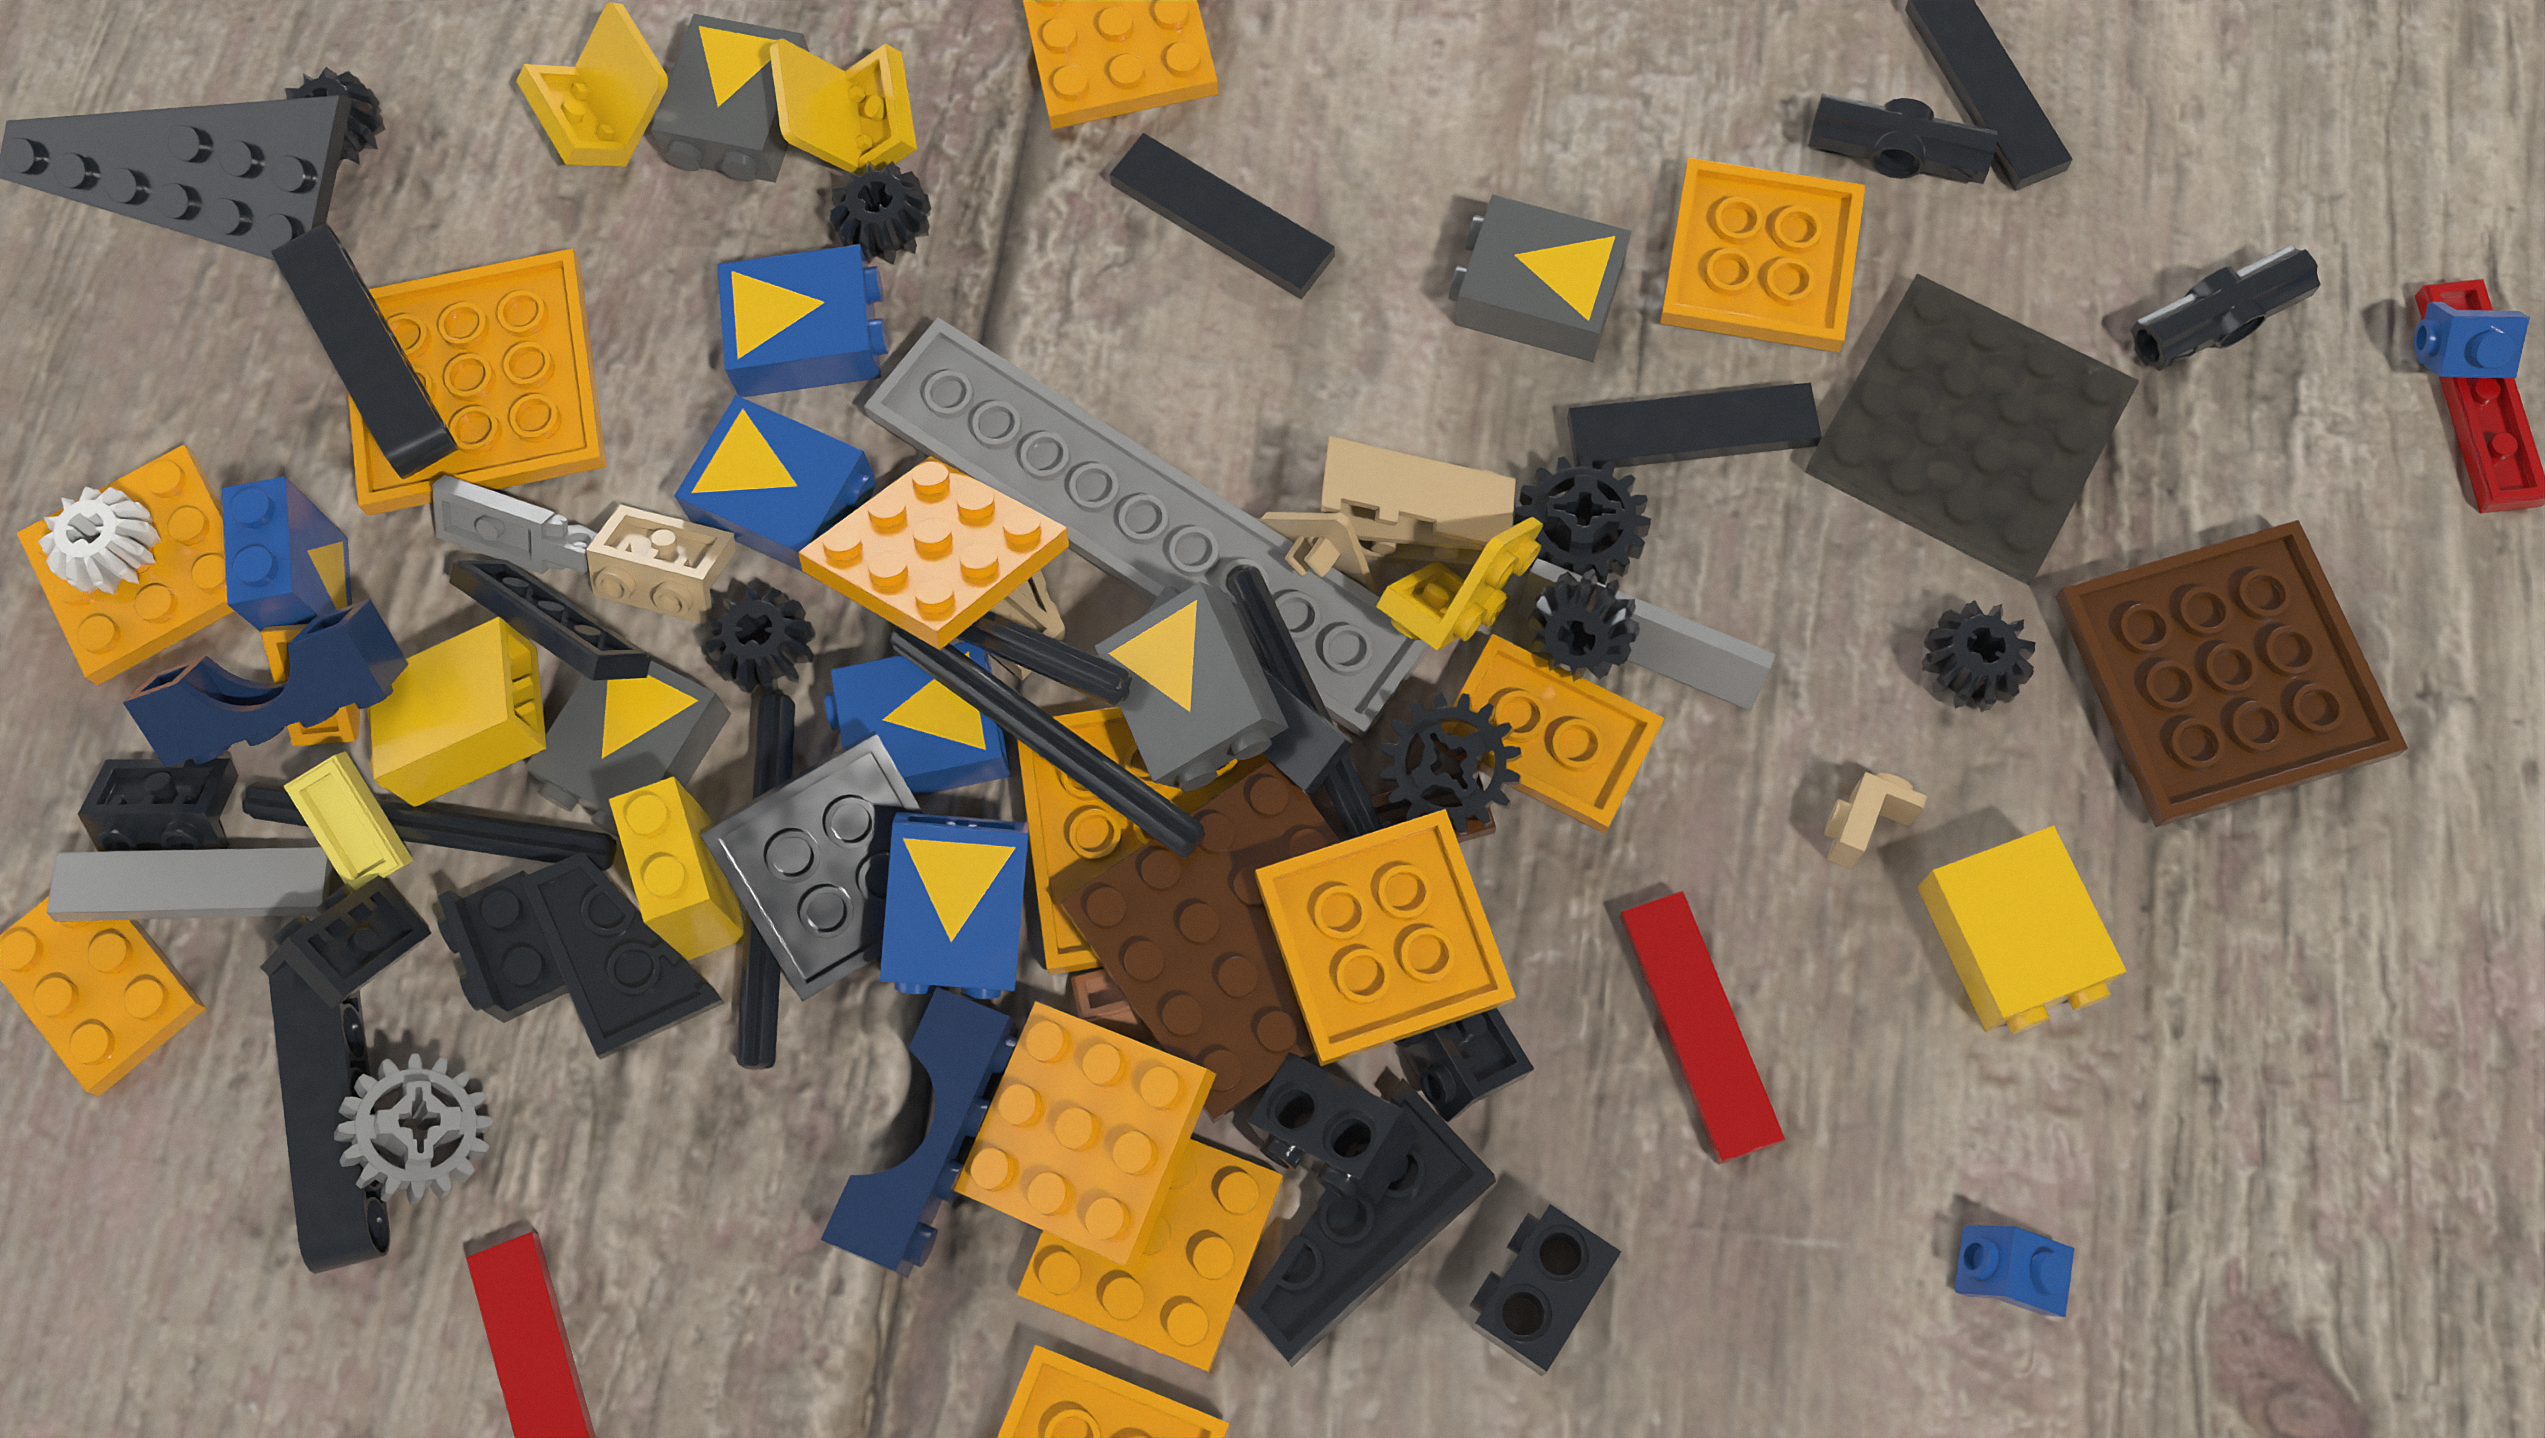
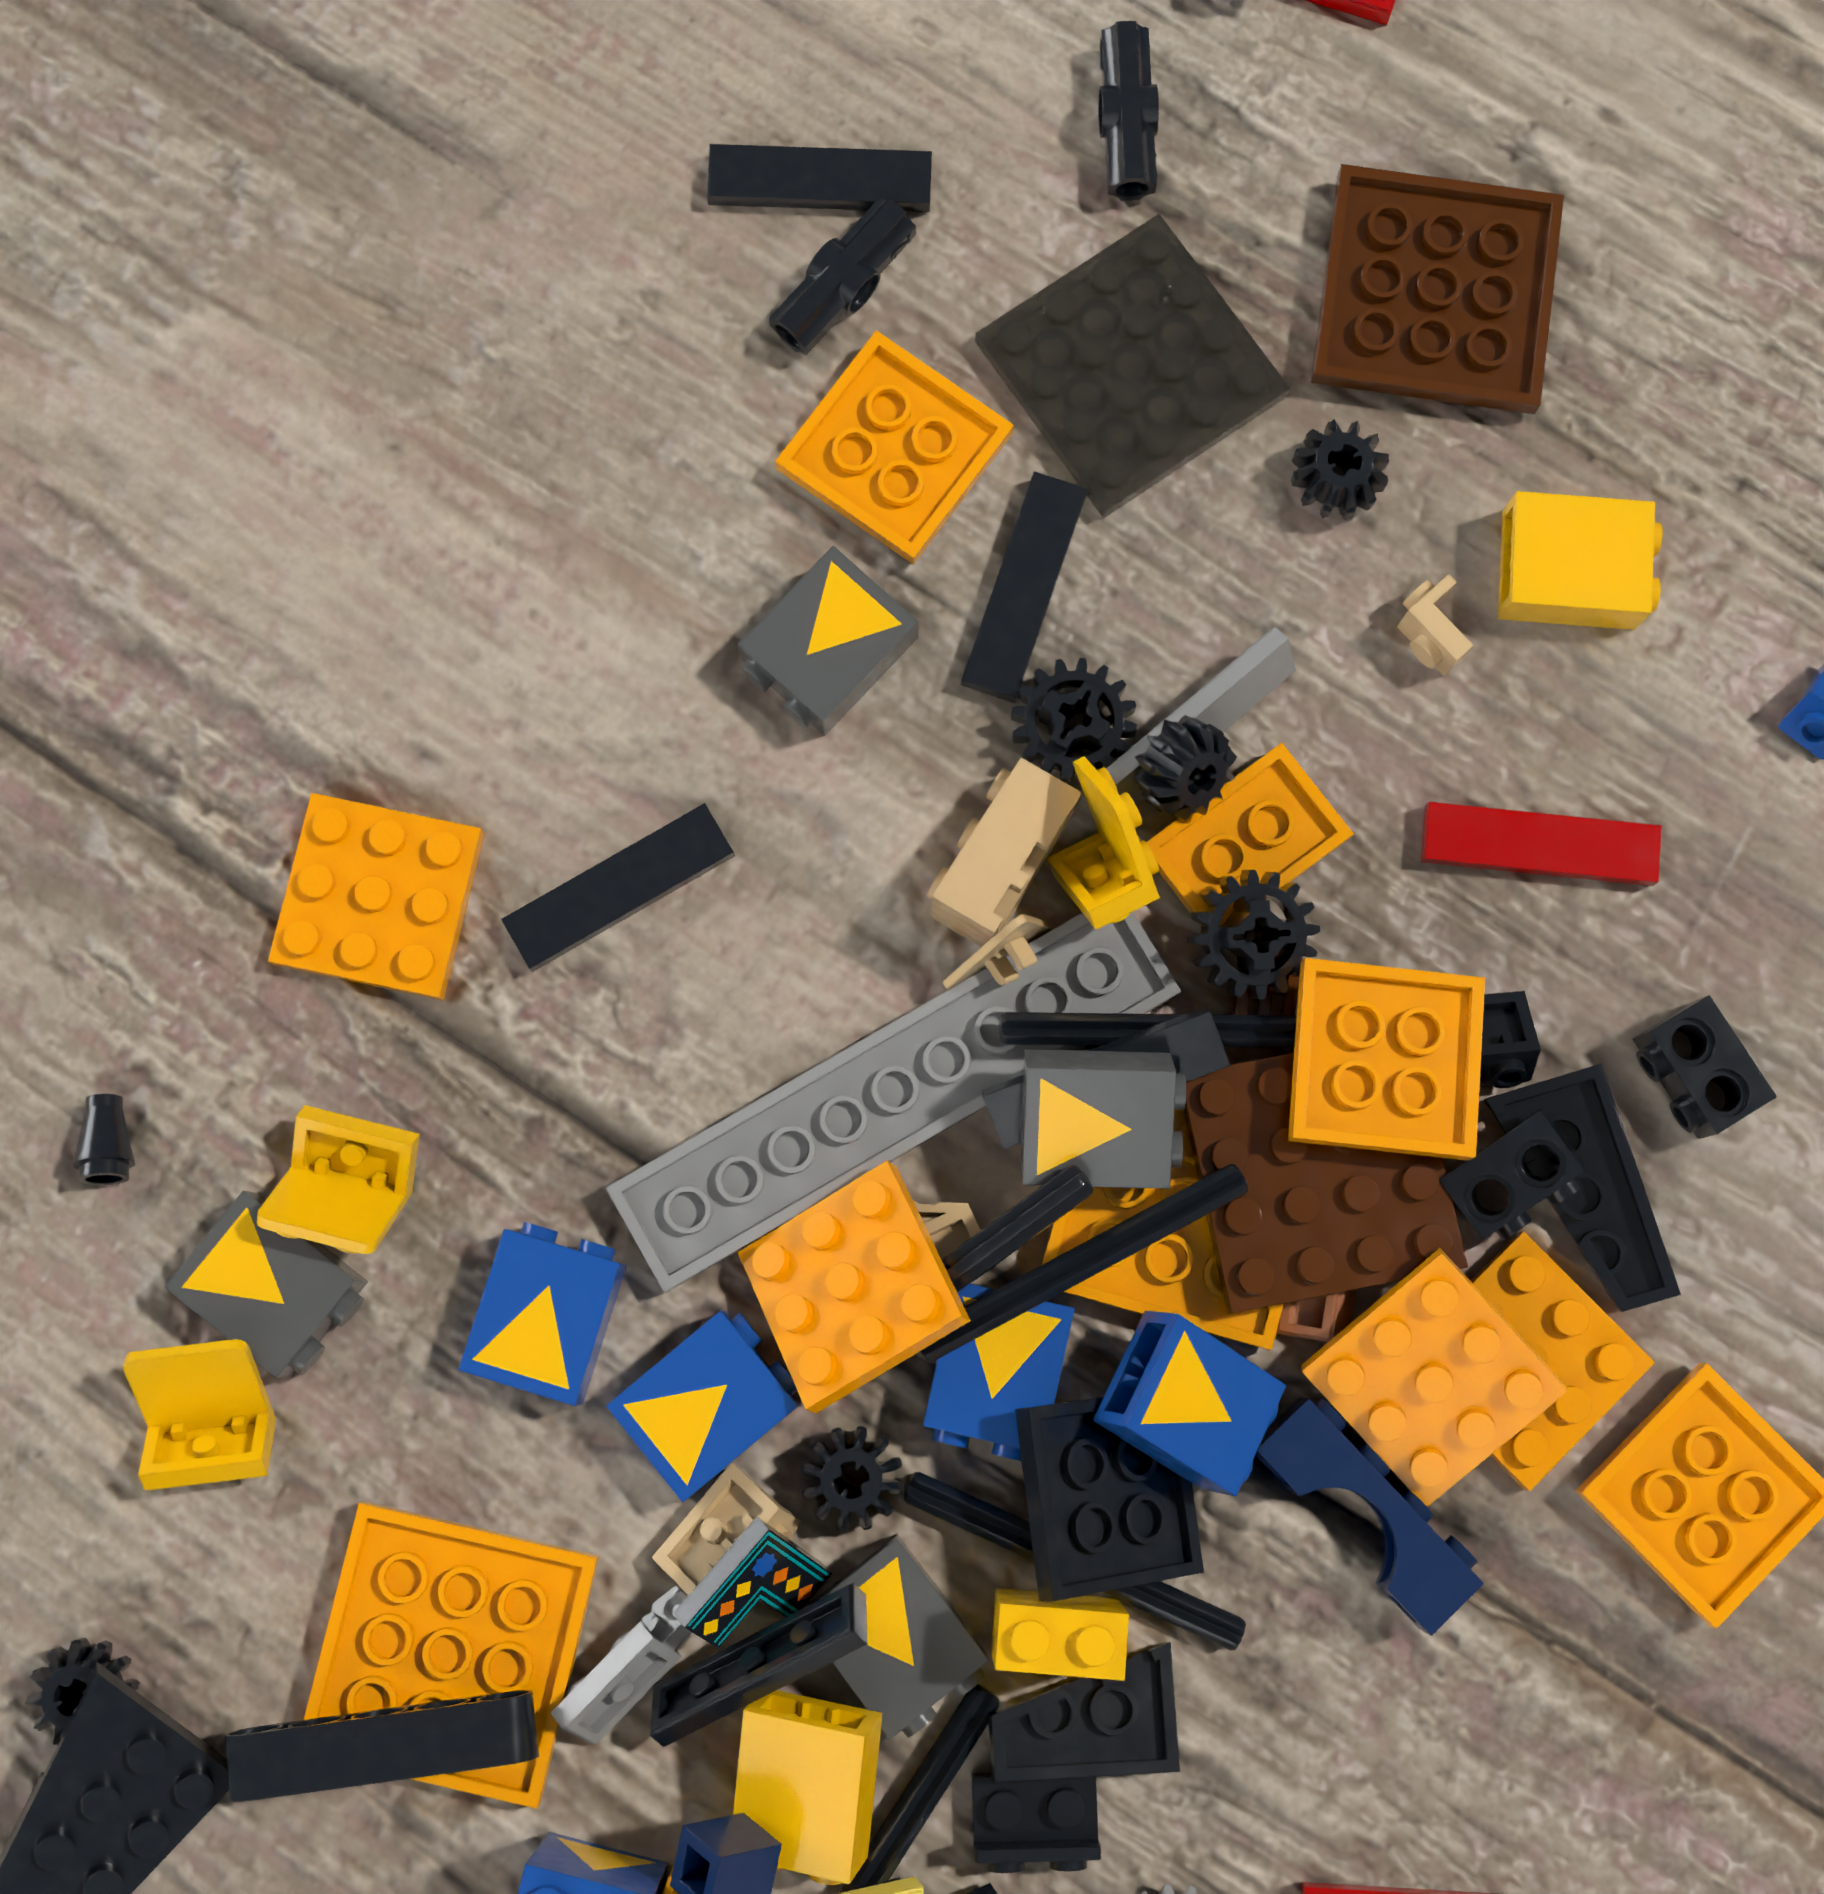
camera: 70 degrees left, 10 degrees up
black gear [830,161,931,265] -> none
none -> black tile [673,1517,832,1648]

